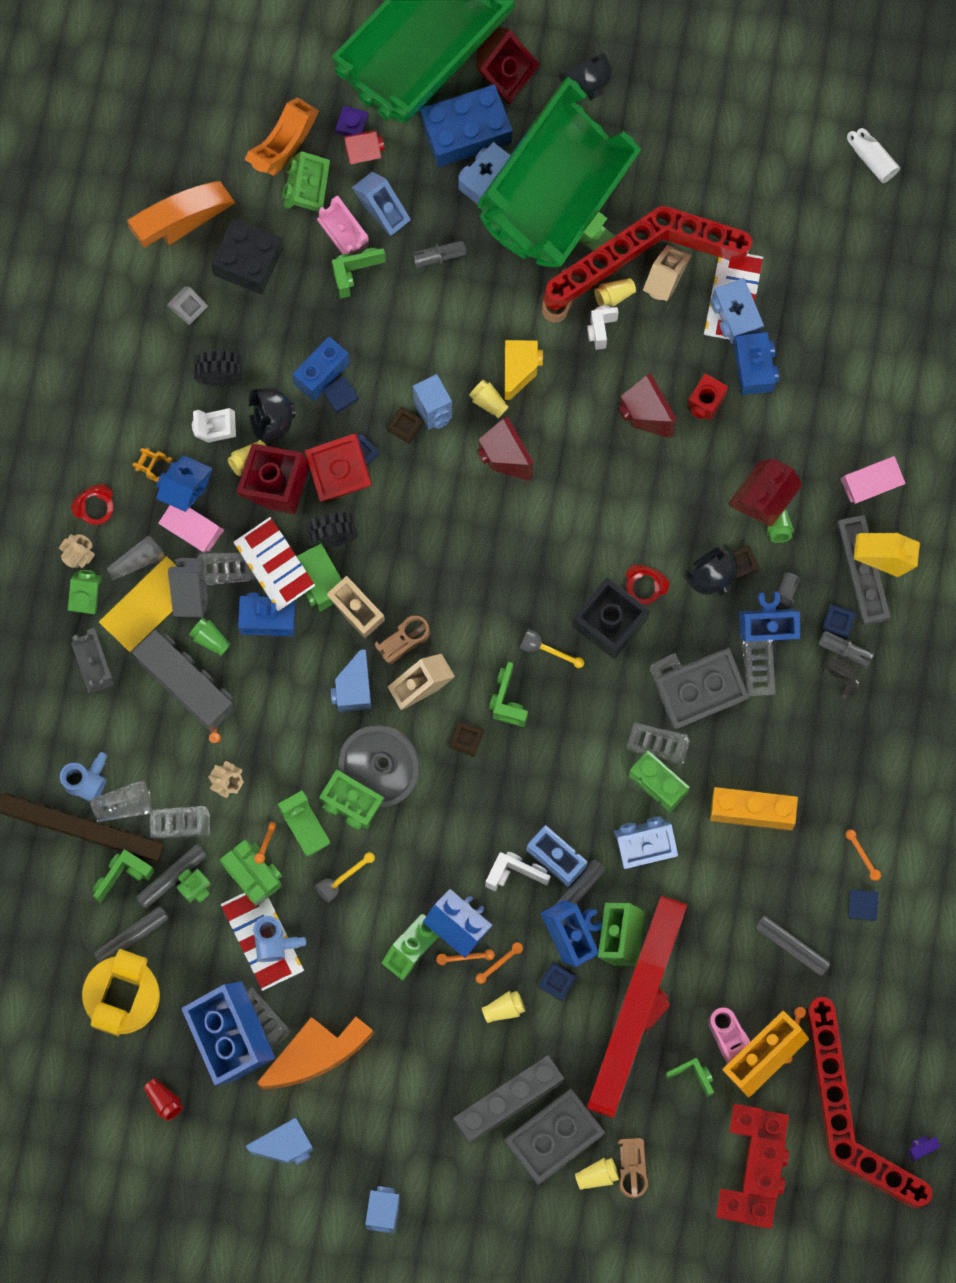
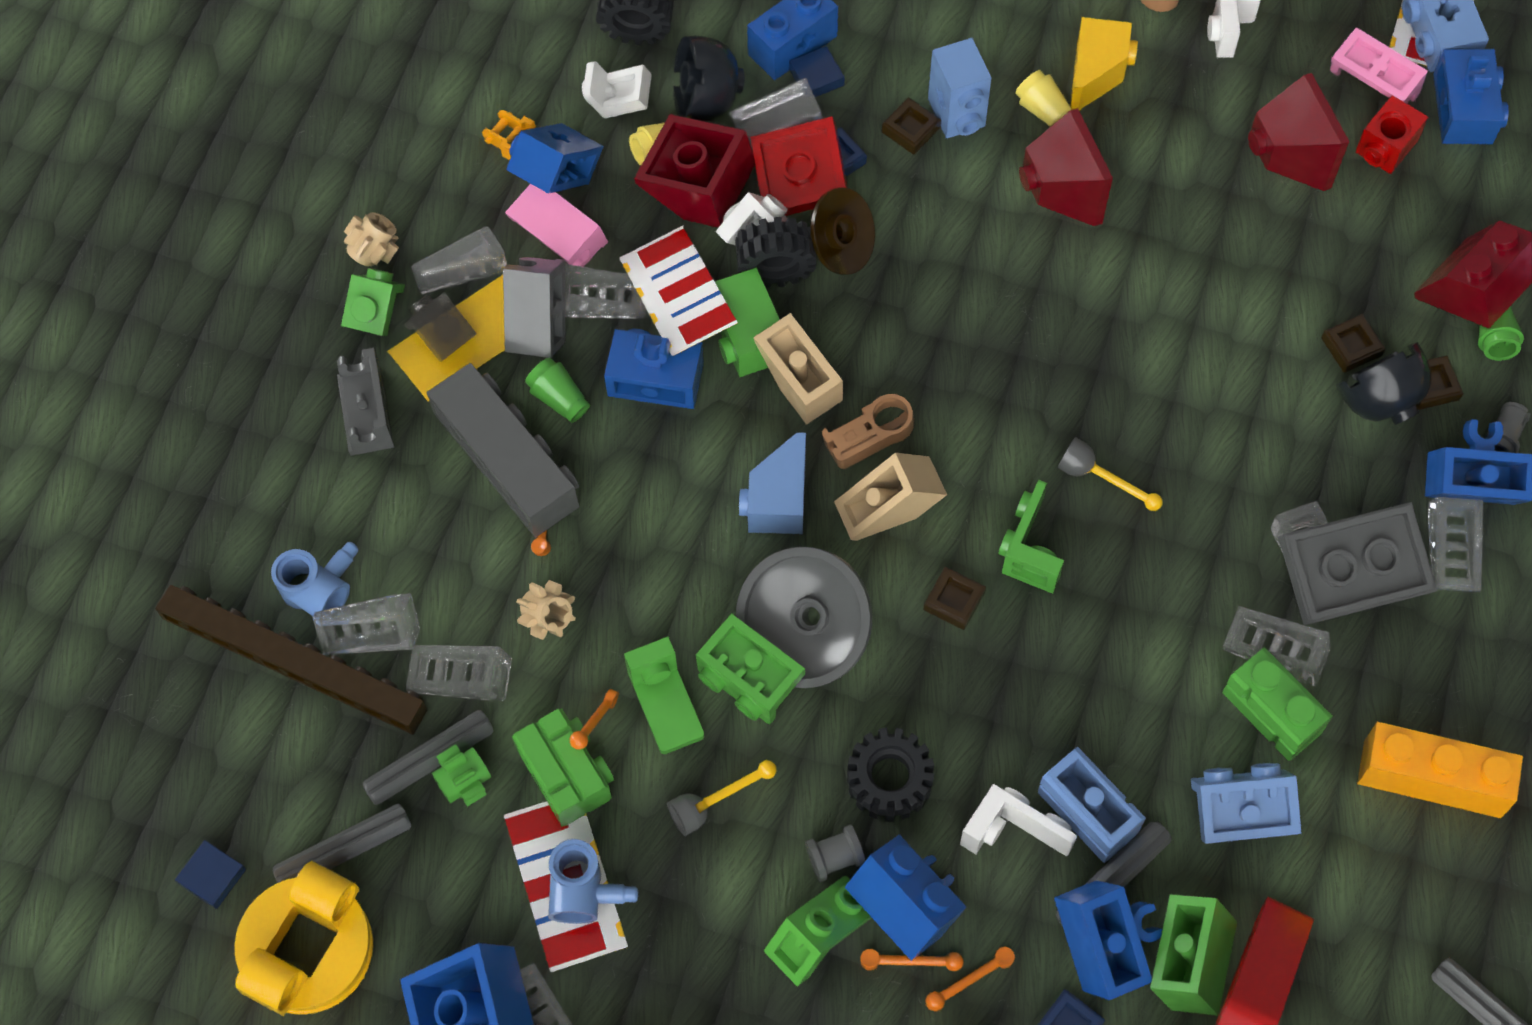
camera: 10 degrees right, 10 degrees down
red piece [71,484,114,525] -> none
bright green bracket [93,849,155,903] -> none
black brick [572,577,650,660] -> none
red piece [626,564,670,605] -> none
none -> dark blue tile [175,840,246,909]
none -> clear smoke bracket [404,292,477,362]
none -> white bracket [716,192,788,245]
none -> clear tile [729,78,823,149]
none -> dark grey bush [805,824,865,882]
none -> dark brown dish [811,187,875,275]
none -> black tyre [847,728,934,822]
none -> dark brown tile [1321,314,1385,373]
none -> bright pink hinge [1330,27,1428,104]

